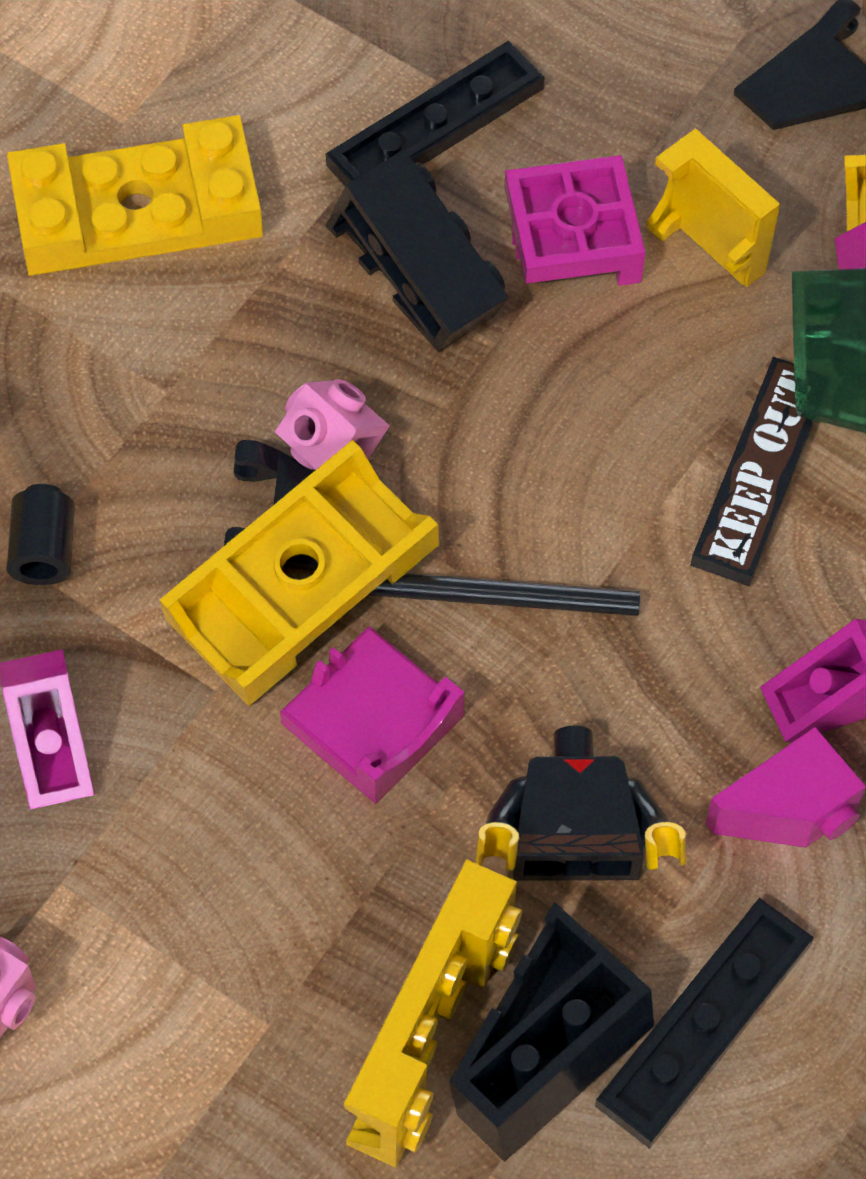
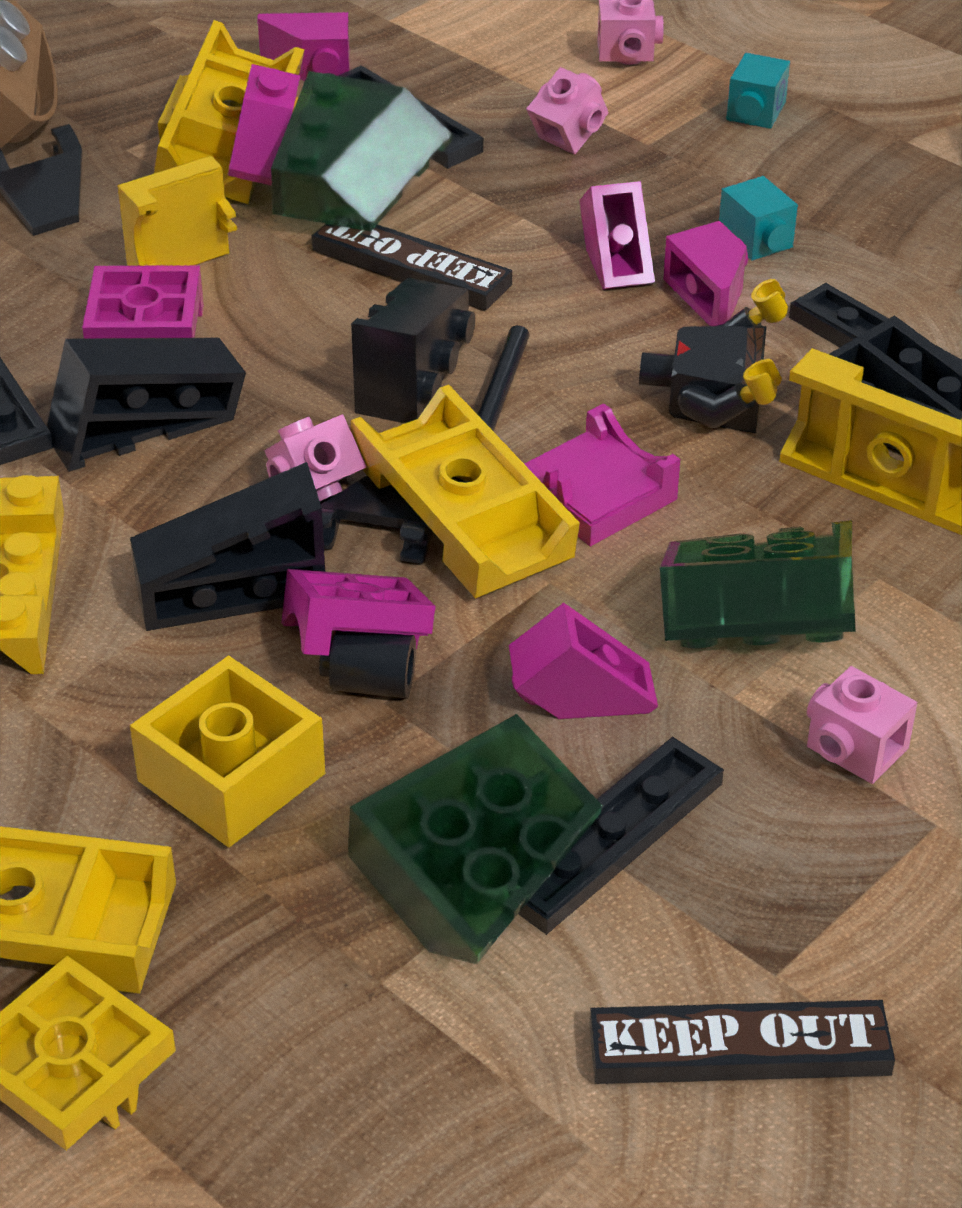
camera: 80 degrees left, 20 degrees down
none -> black wedge [130,462,325,631]
none -> dark pink piece [281,569,435,656]
none -> black wedge [351,278,476,423]
none -> clear green wedge [660,520,856,648]

